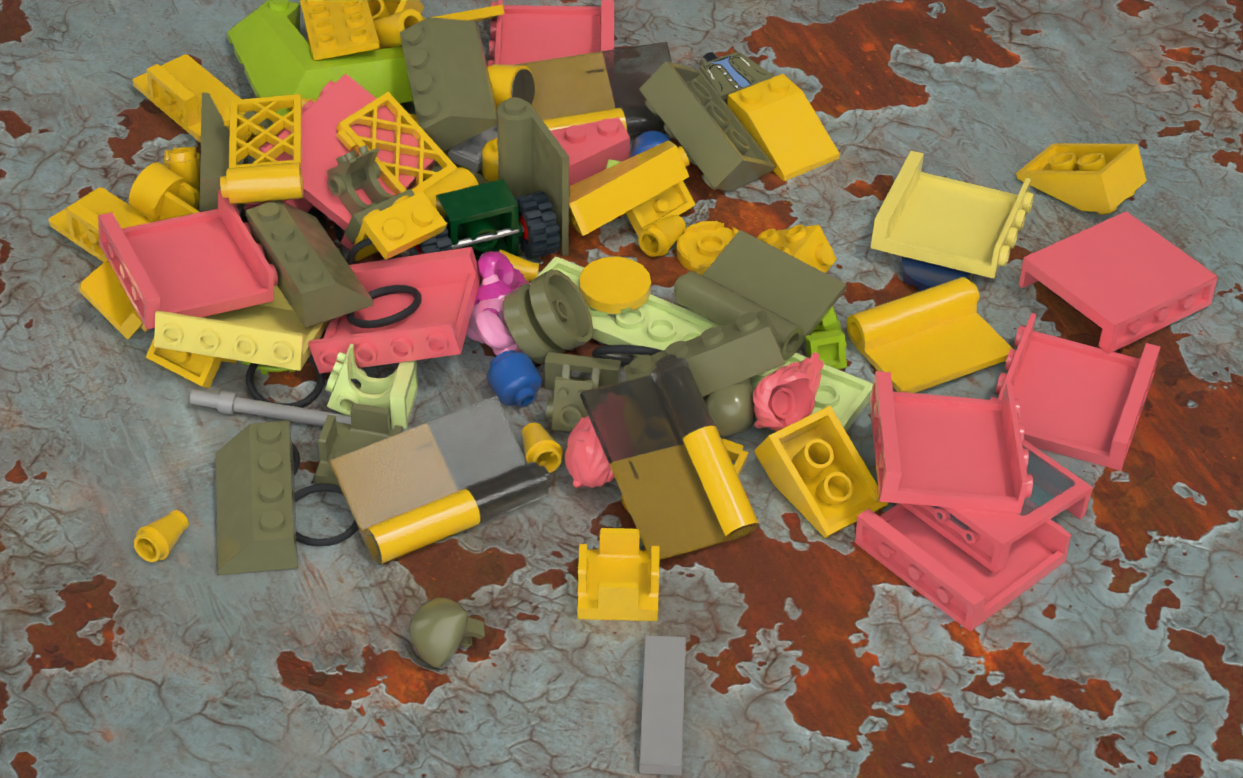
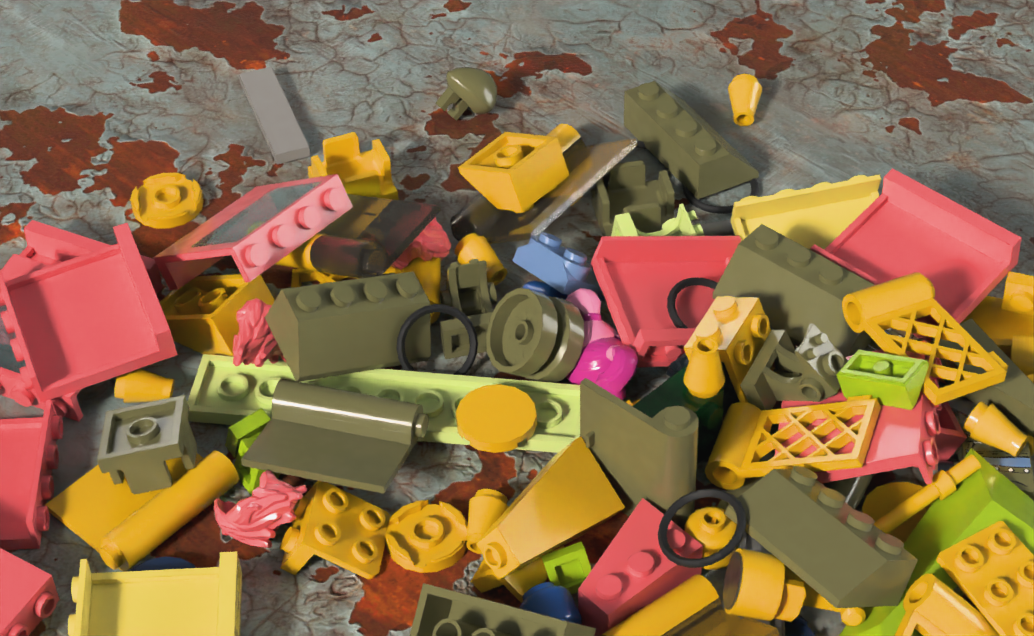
camera: 160 degrees right, 0 degrees up
none -> olive panel [97,395,197,494]
none -> yellow tile [130,173,204,229]
none -> coral panel [153,174,353,290]
none -> coral hair [213,470,307,548]
none -> yellow slope [458,132,569,213]
none -> medium blue slope [512,232,605,300]
none -> black tyre [658,488,746,568]
none -> yellow cone [683,337,725,399]
none -> lime slope [836,349,929,410]

